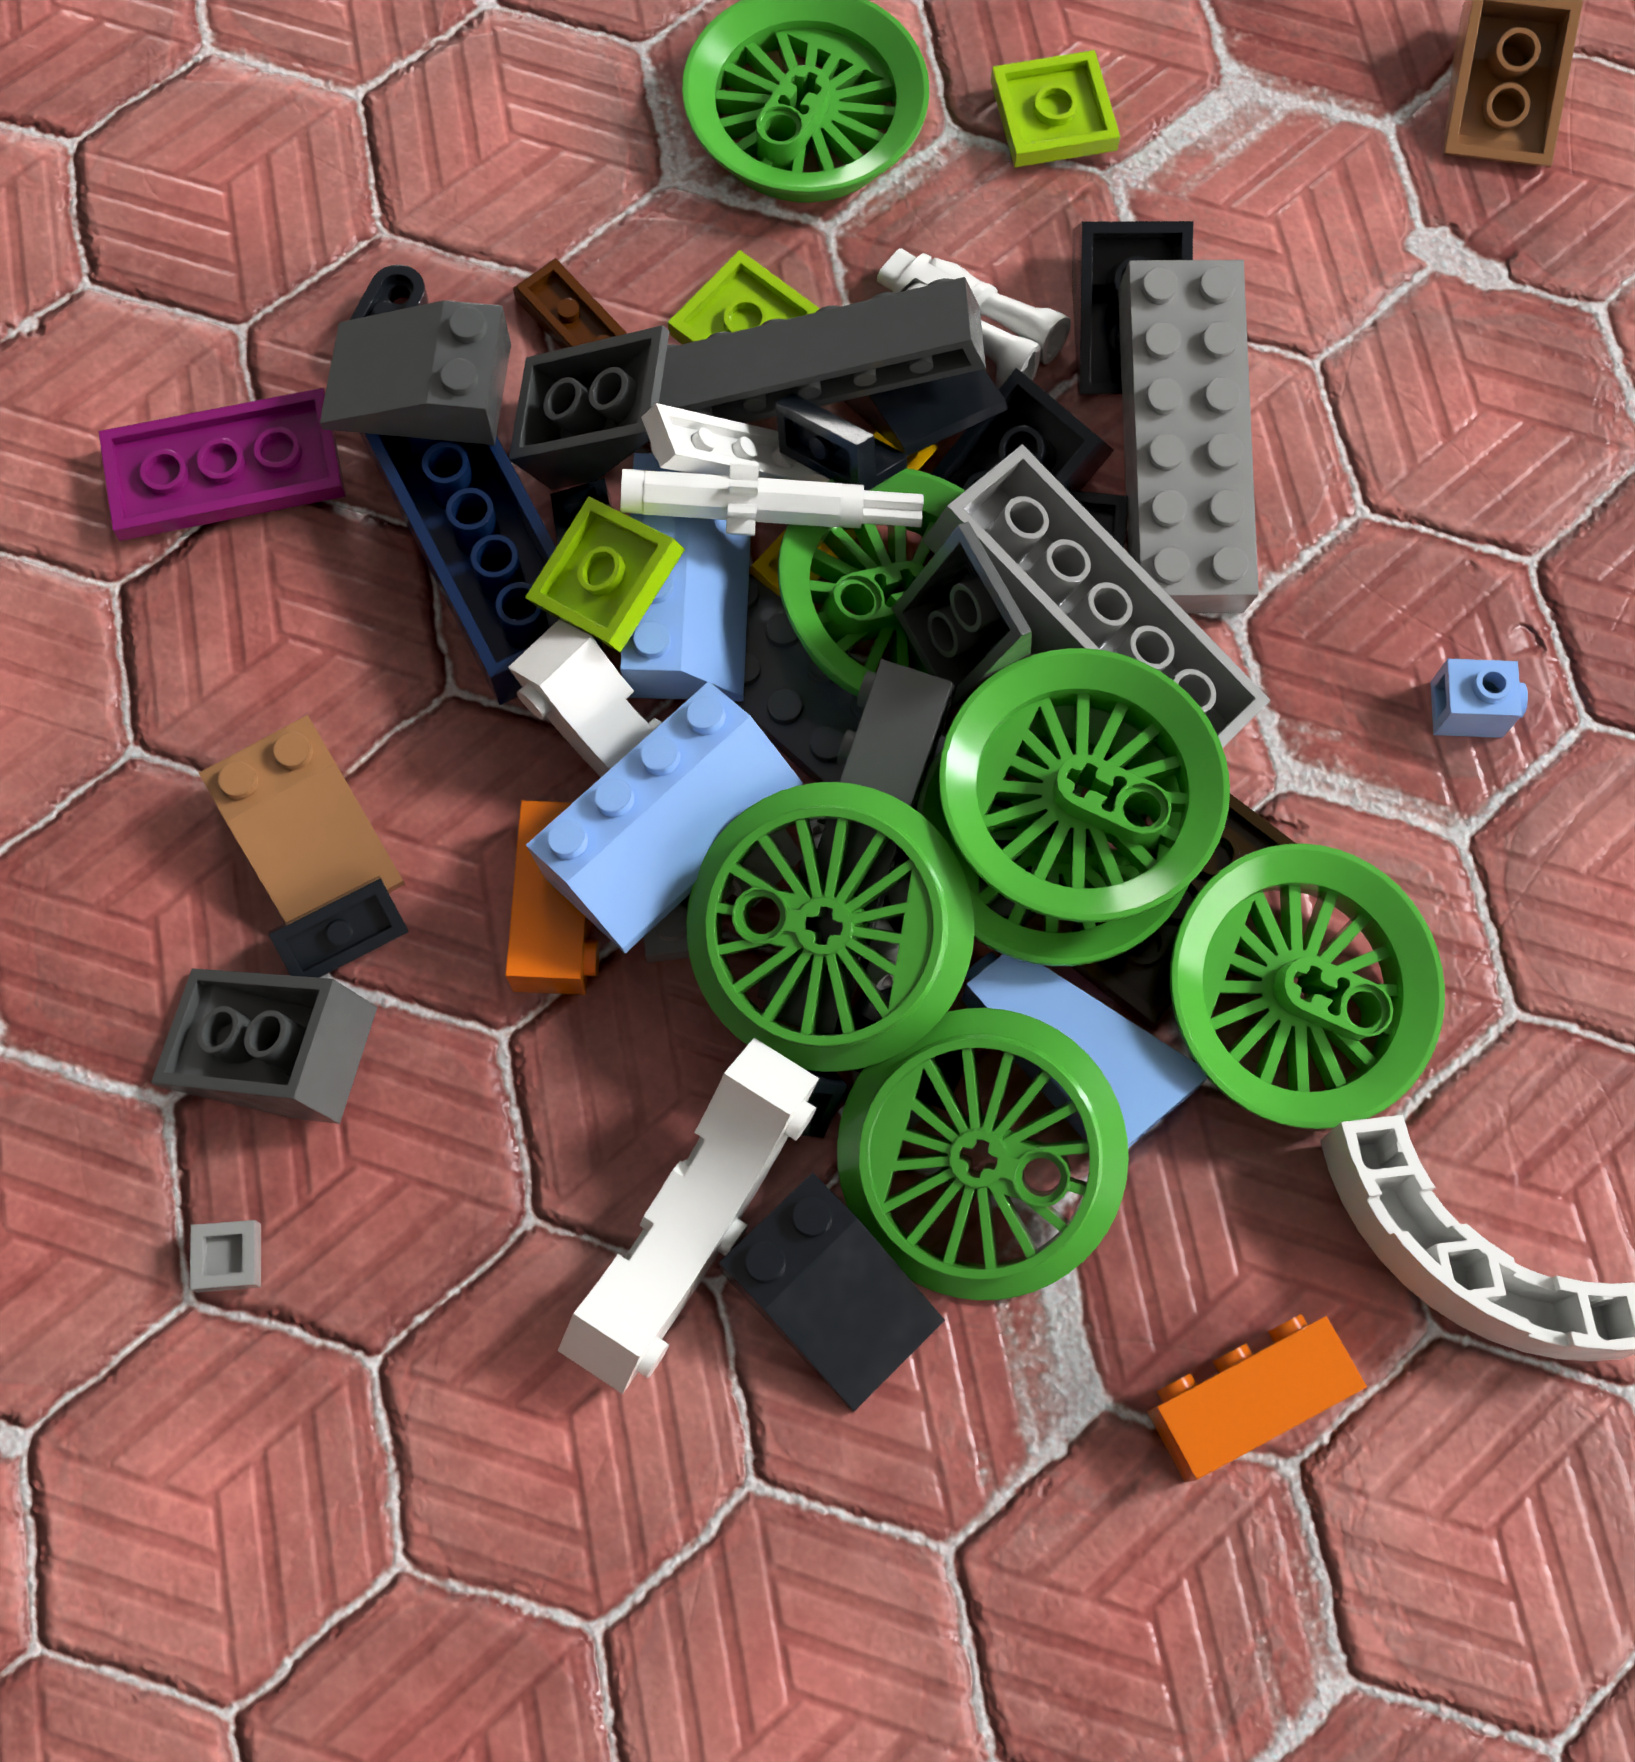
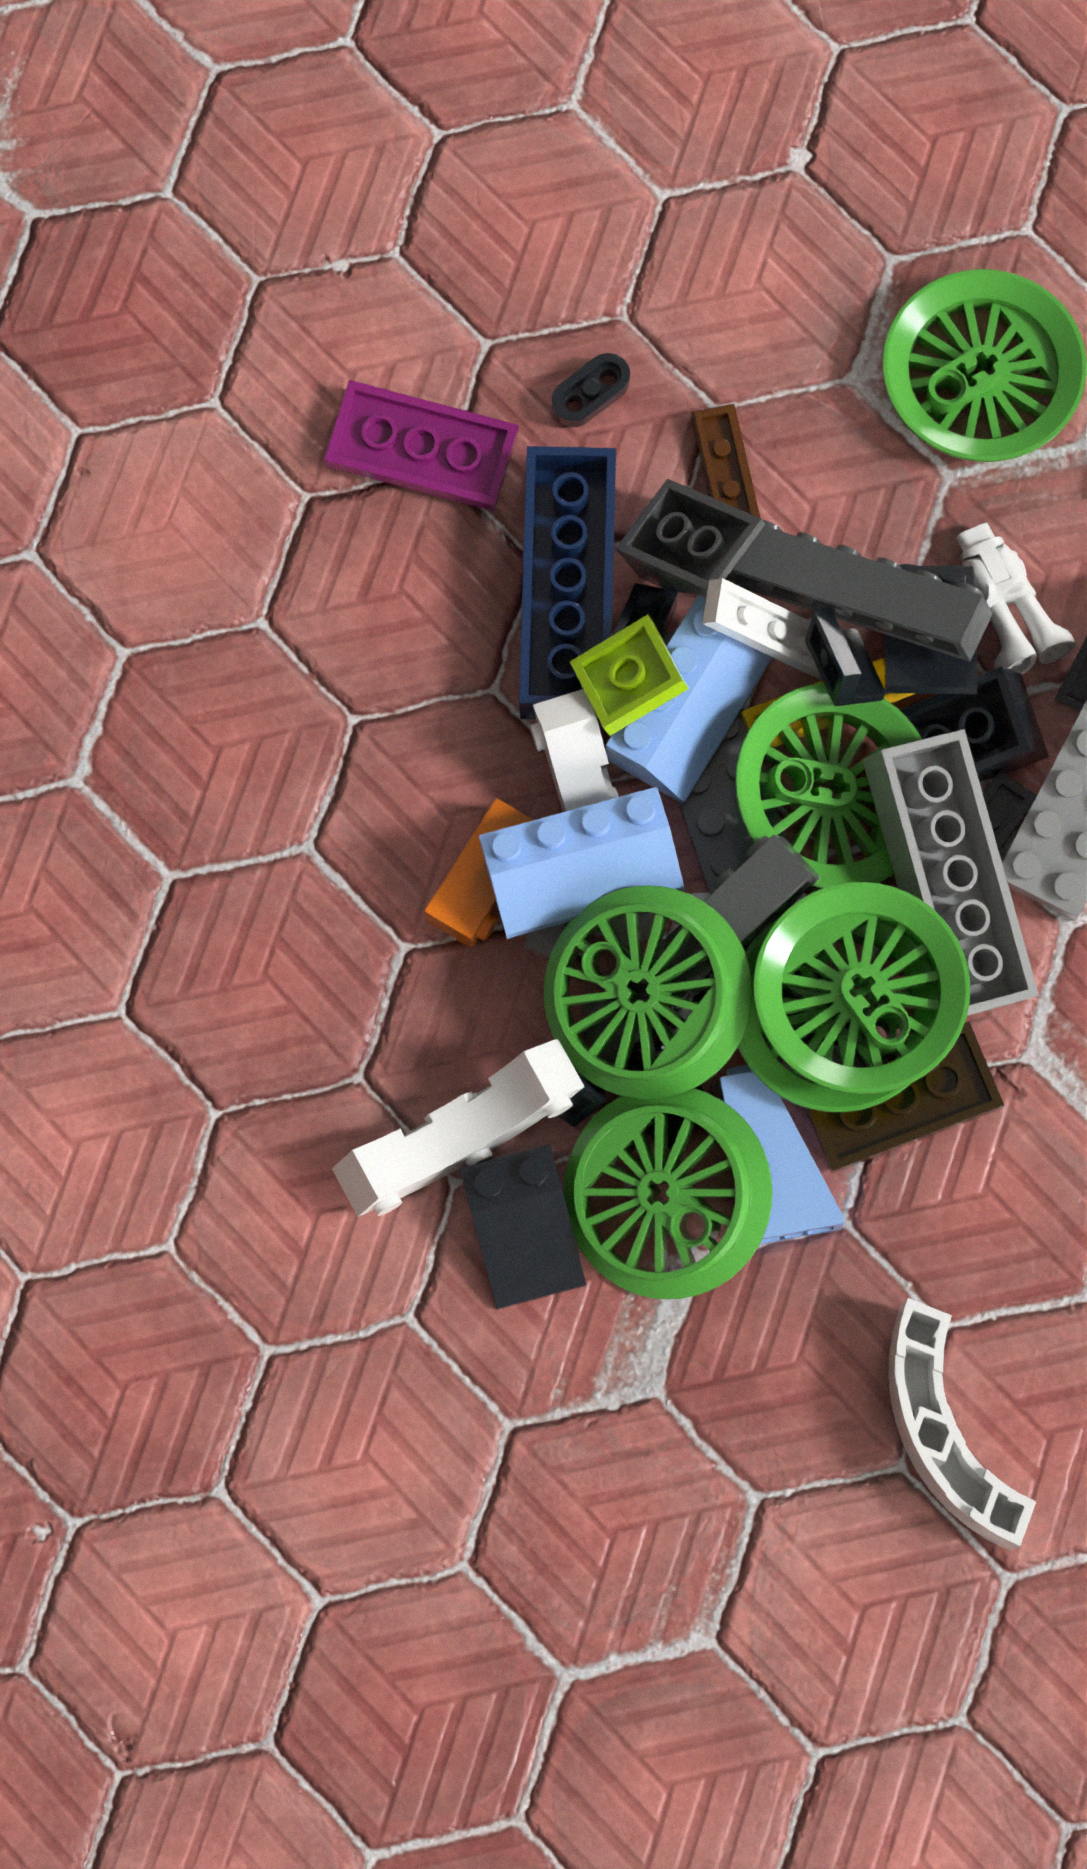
camera: 35 degrees right, 5 degrees up
dark grey slope [151,968,378,1124] -> none
light grey plate [190,1220,261,1293] -> none
medium nougat slope [199,715,405,923] -> none
black plate [268,876,409,978] -> none
dark grey slope [320,300,511,445] -> none
white piece [620,462,924,536] -> none
lime plate [668,250,820,344] -> none
dark grey slope [892,521,1032,711] -> none
orange brick [1147,1313,1367,1483] -> none
bright green piece [1170,843,1445,1129] -> none

